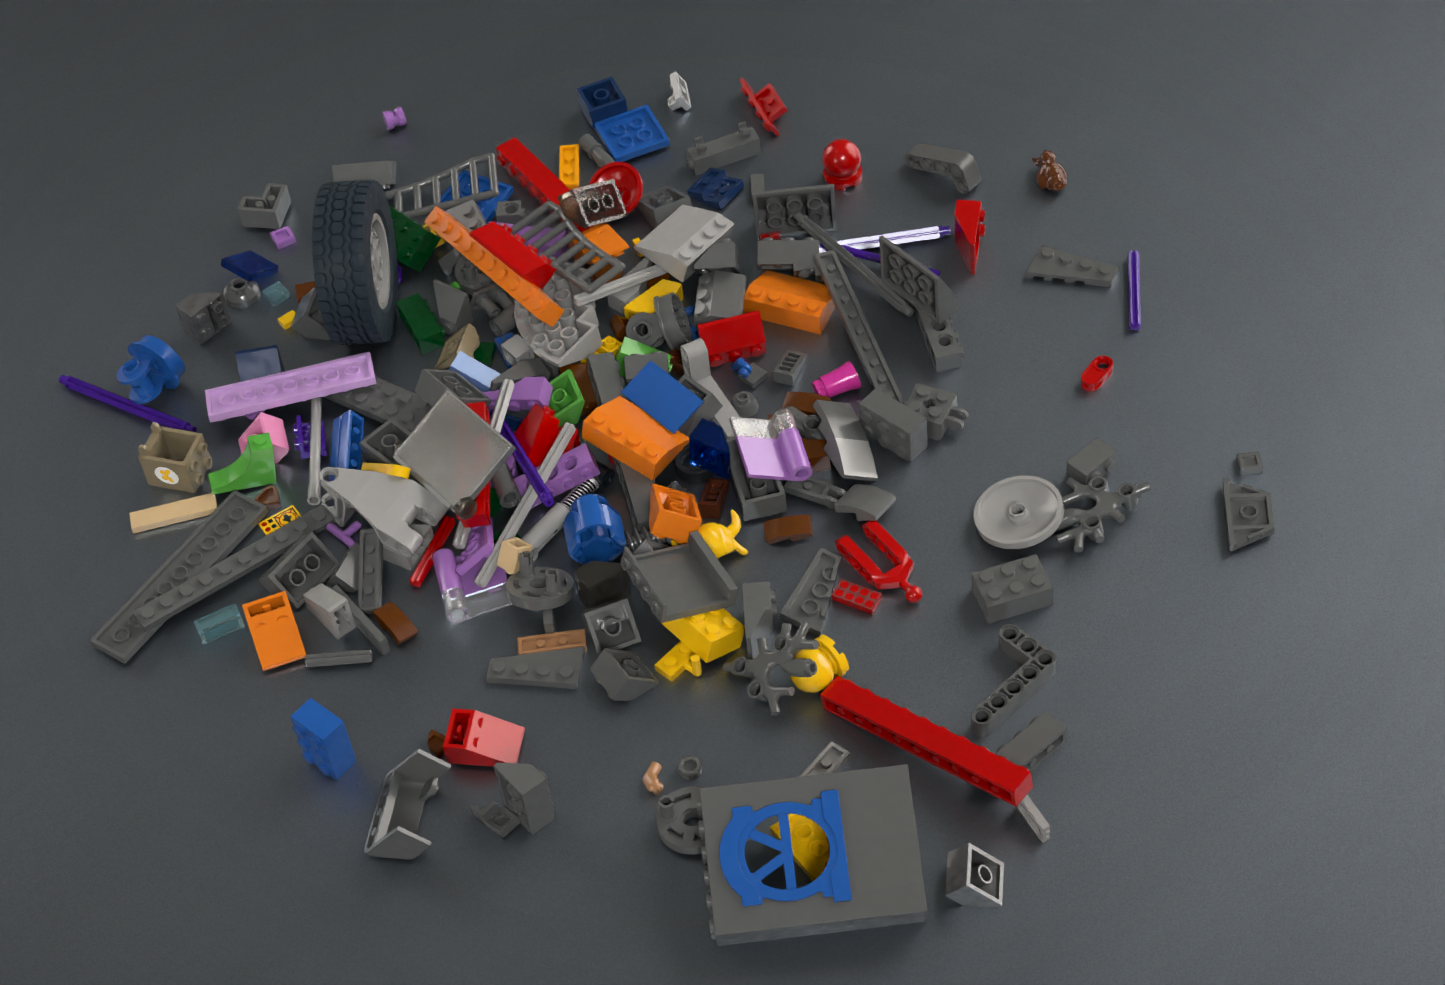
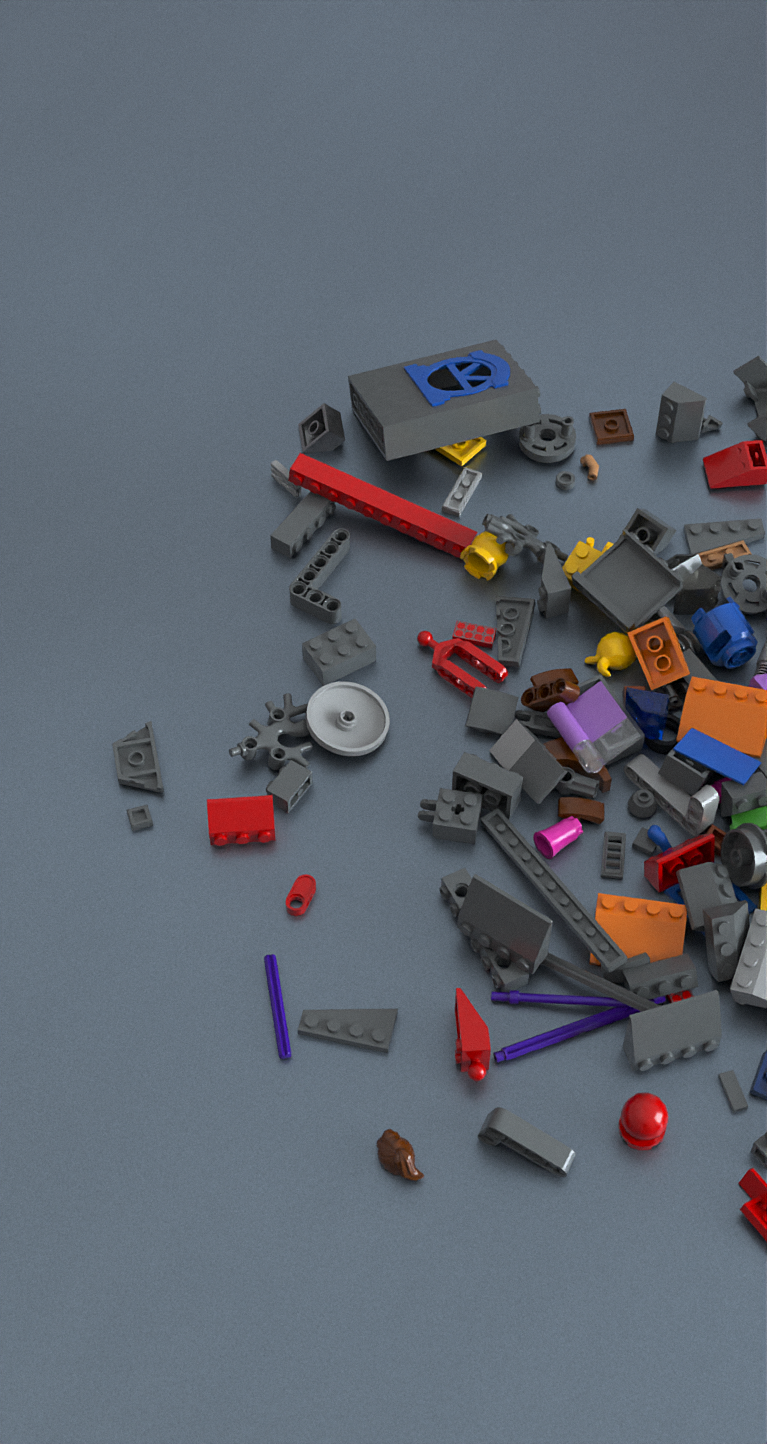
camera: 160 degrees right, 5 degrees up
none -> red slope [207,795,275,846]
none -> reddish brown beam [521,678,580,712]
none -> reddish brown tile [589,409,634,445]

